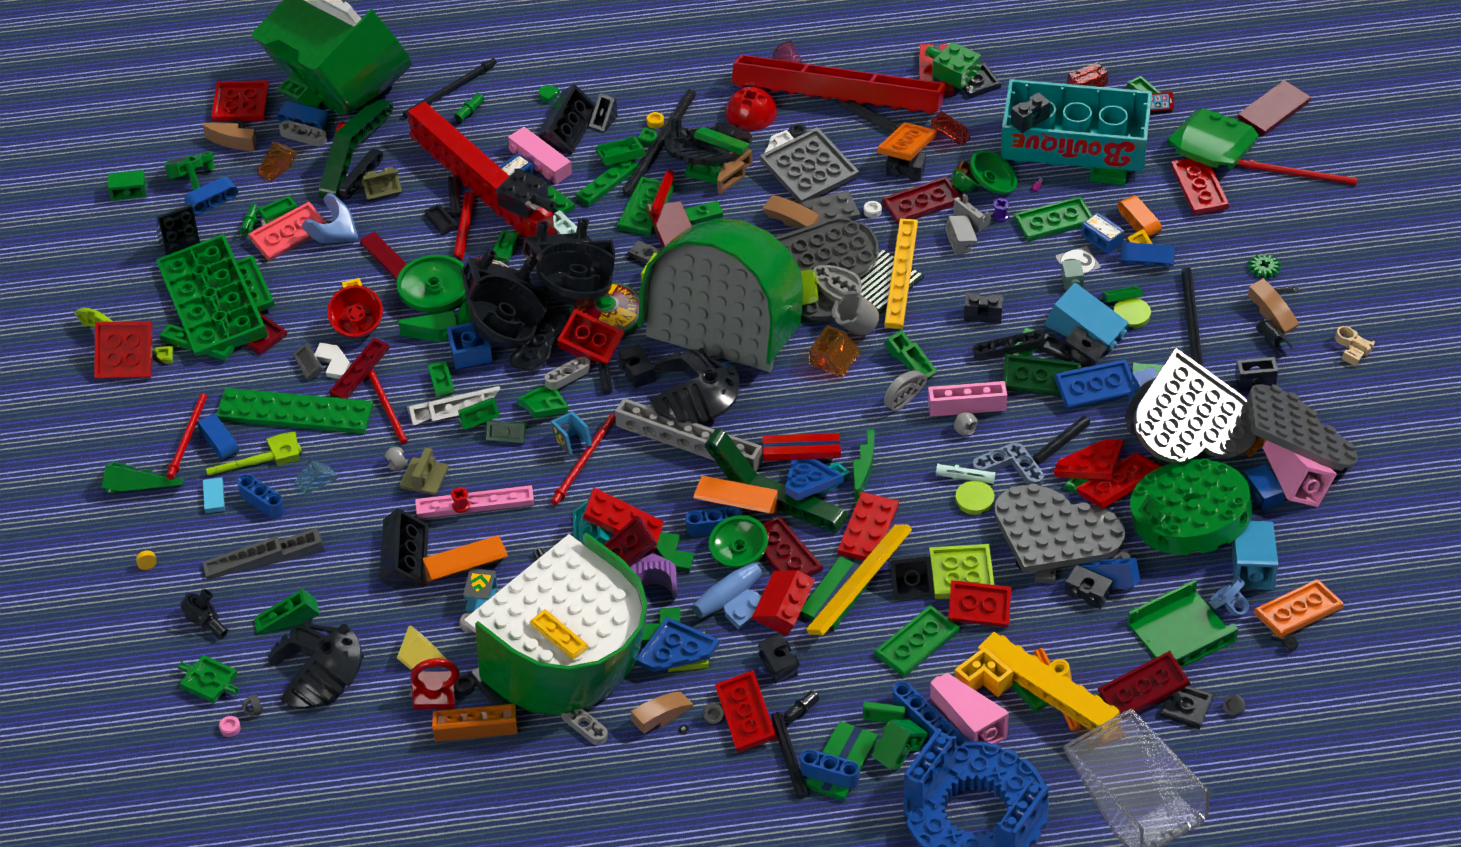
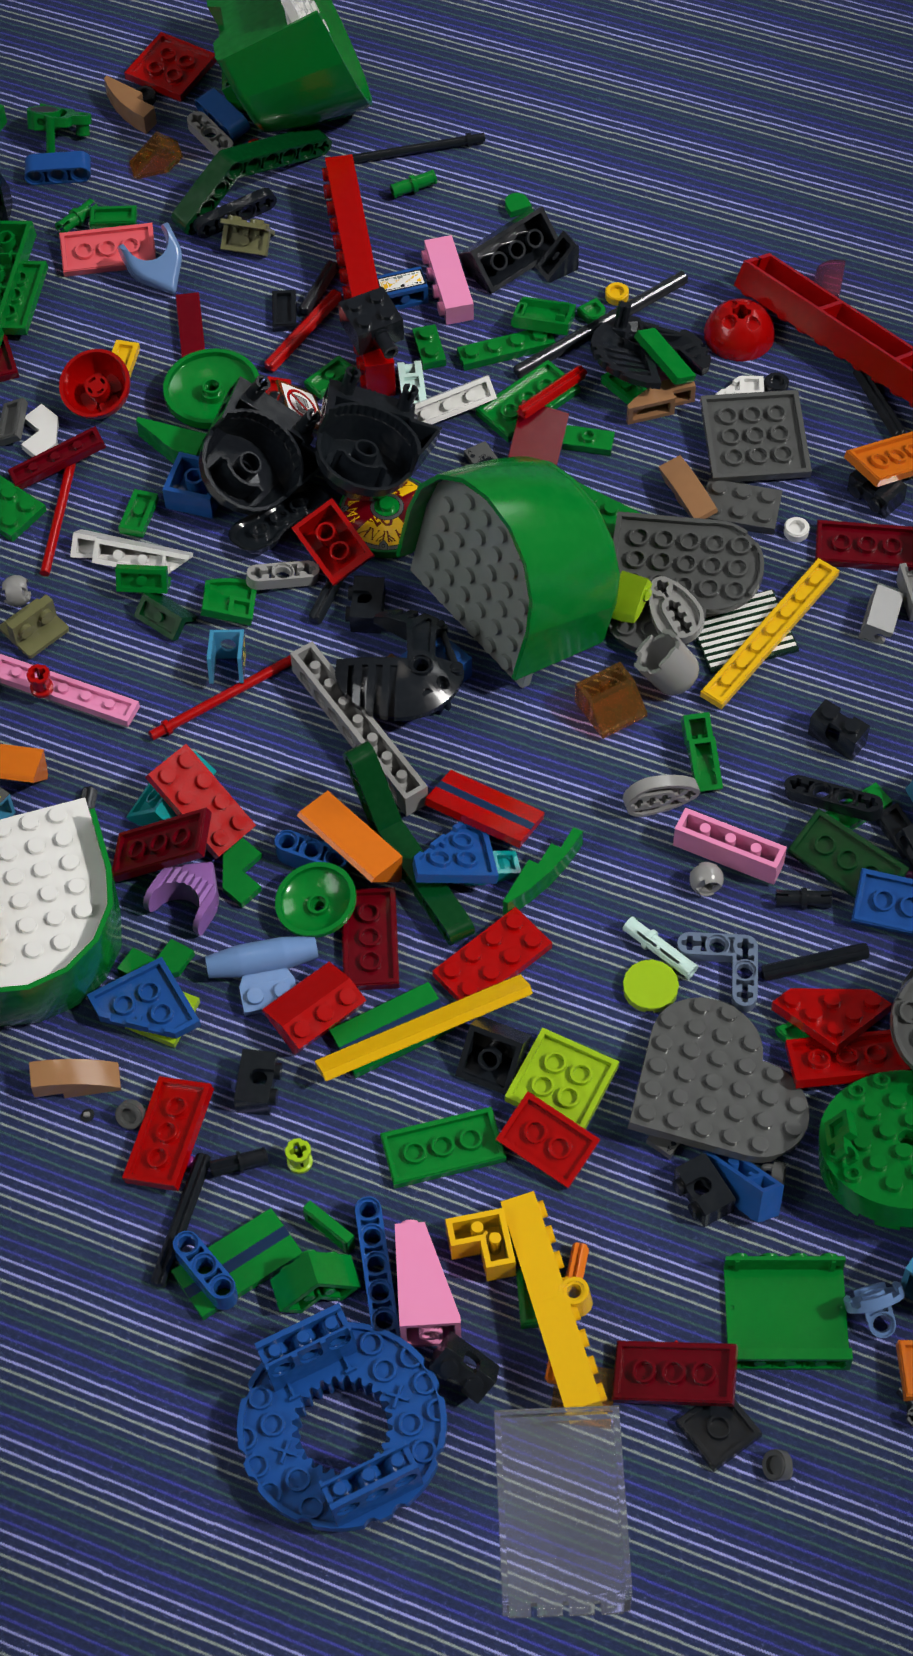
camera: 30 degrees right, 10 degrees up
none -> lime bush [285,1138,313,1174]
none -> white plate [415,375,497,424]
none -> black brick [429,1331,500,1404]
none -> black pin [775,888,832,910]

